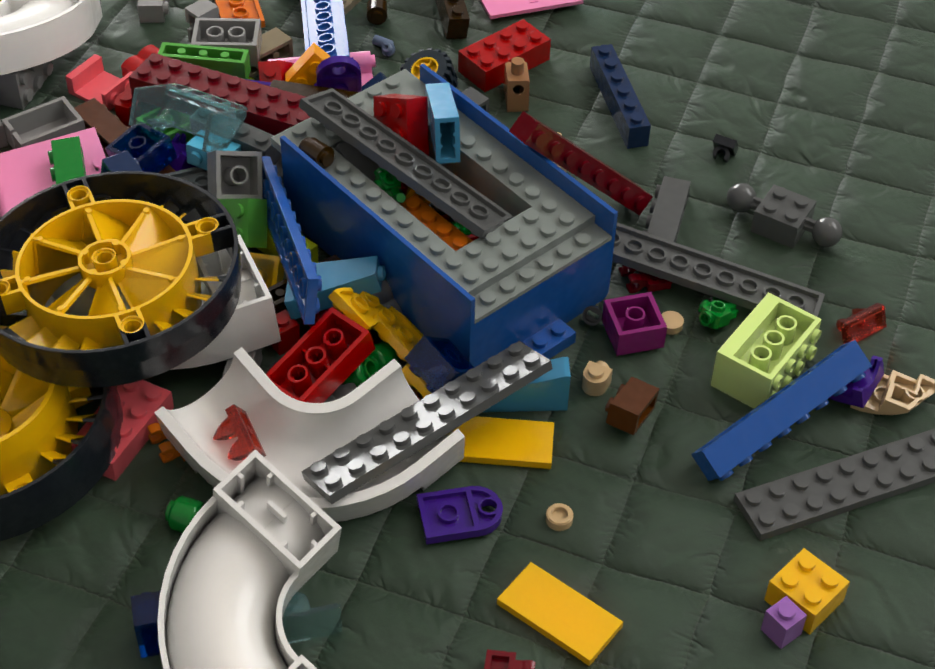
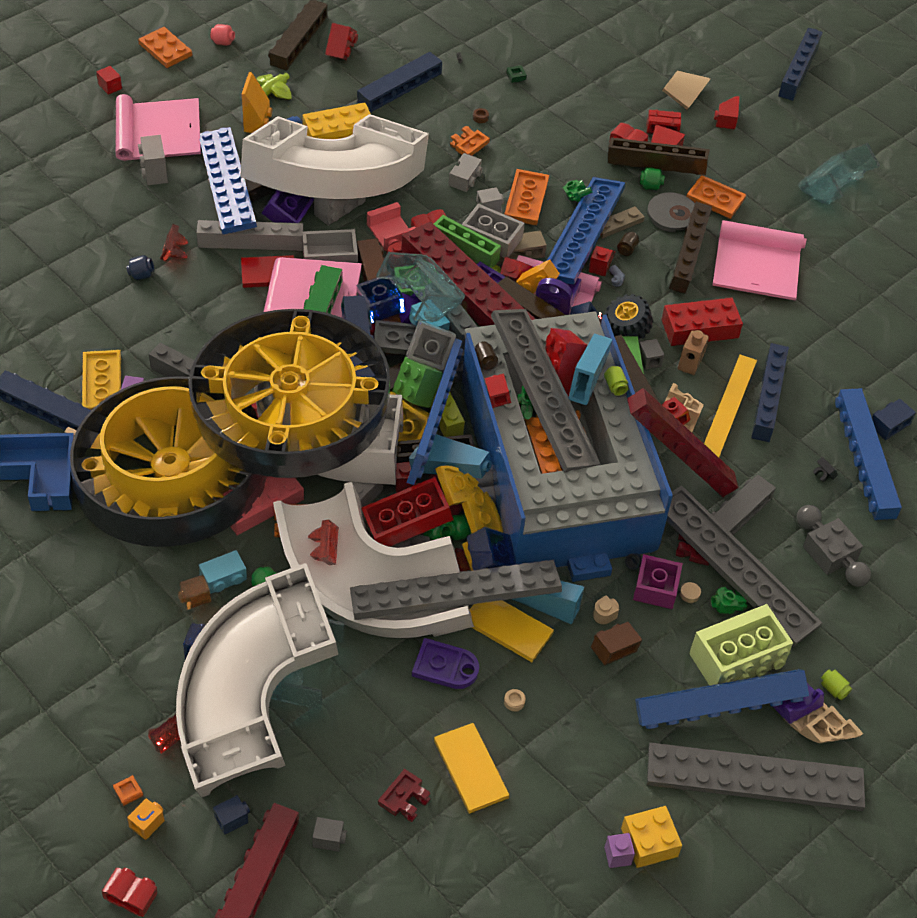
camera: 25 degrees right, 5 degrees up
clear red tile [836,303,887,344] -> none
none -> clear orange brick [178,575,211,609]
none -> medium azure brick [199,550,247,594]
none -> red brick [485,373,511,408]
none -> red slope [589,246,615,276]
none -> lime brick [604,366,628,396]
none -> yellow tile [704,355,757,457]
none -> lime brick [821,670,852,700]
none -> blue brick [835,388,902,520]
none -> dark blue brick [872,399,916,441]

